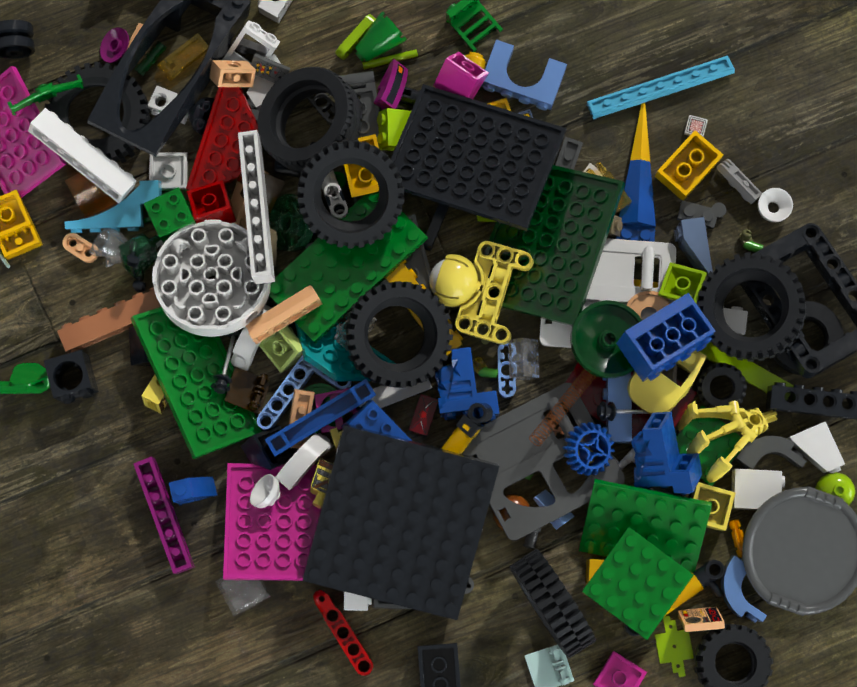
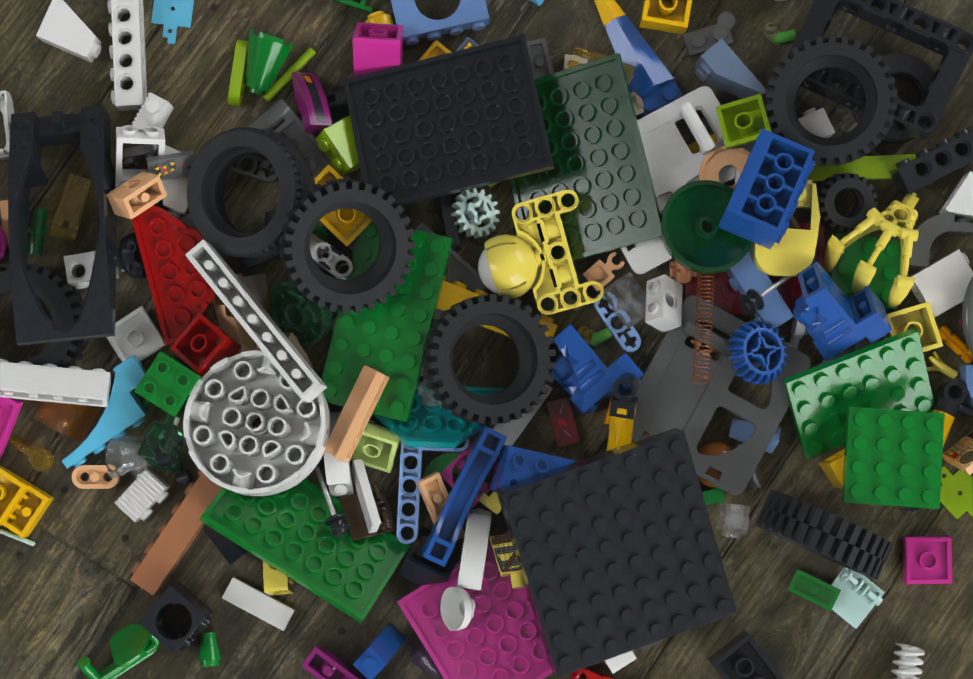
camera: 40 degrees left, 5 degrees up
none -> clear yellow plate [10,438,54,472]
none -> white brick [115,468,170,522]
none -> white brick [131,93,174,129]
none -> green cone [198,632,222,667]
none -> white tile [222,577,296,631]
none -> white tile [351,459,381,533]
none -> clear purple cone [410,644,441,679]
none -> light aqua gear [451,188,500,239]
none -> light nougat plate [582,252,624,292]
none -> white brick [645,274,683,333]
none -> nougat gear [669,260,697,283]
none -> green piece [702,488,725,505]
none -> clear brick [716,502,750,539]
none -> green plate [788,569,841,612]
none -> light yellow bar [926,351,958,379]

